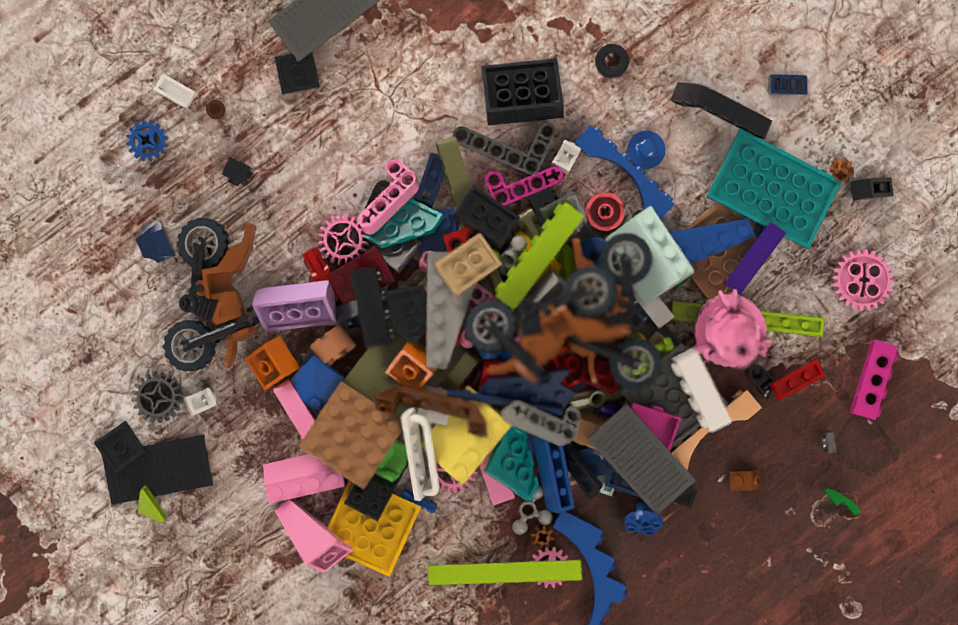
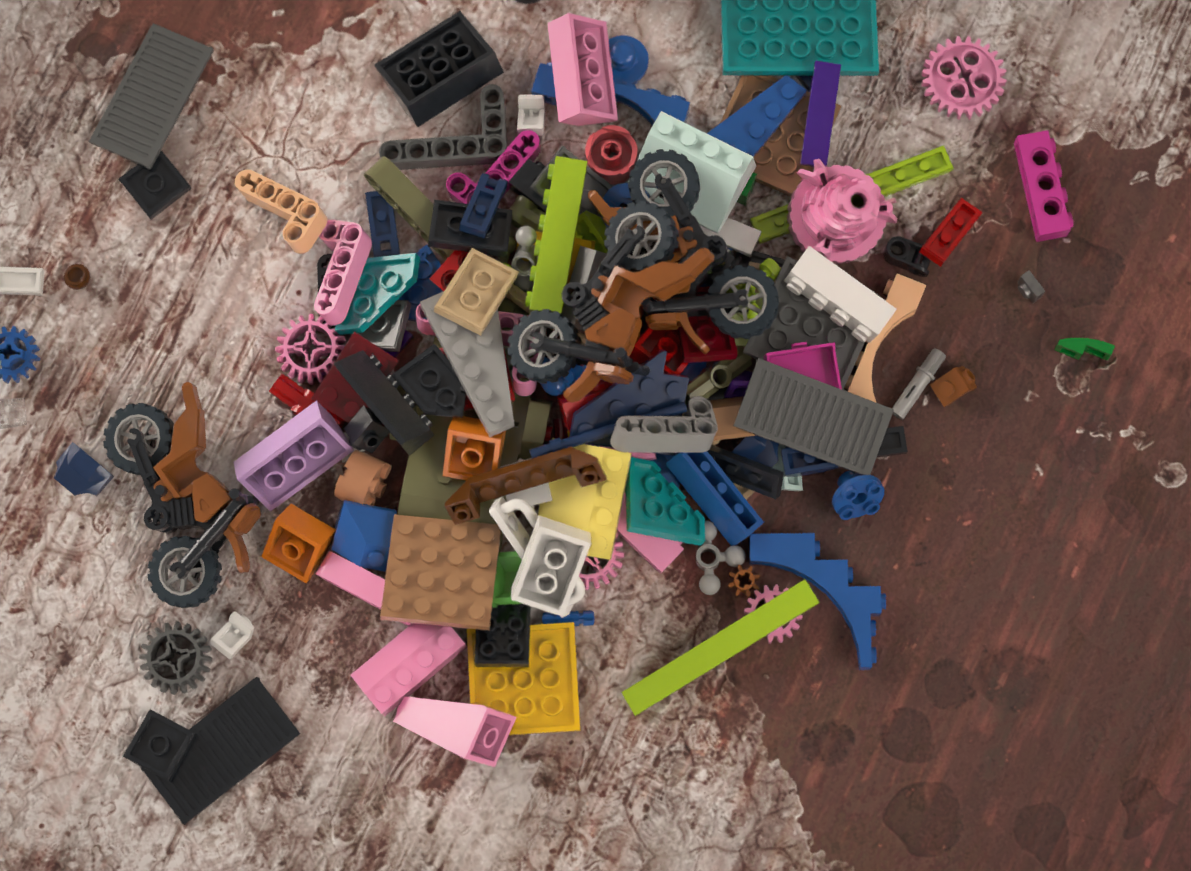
camera: 20 degrees left, 10 degrees down
lime slope [138,485,167,523] -> none
black brick [222,157,254,187] -> none
none -> light nougat beam [235,170,327,254]
none -> dark blue plate [459,173,508,238]
none -> white brick [511,516,591,617]
none -> bright pink slope [548,13,618,126]
none -> light grey axle [892,348,946,420]

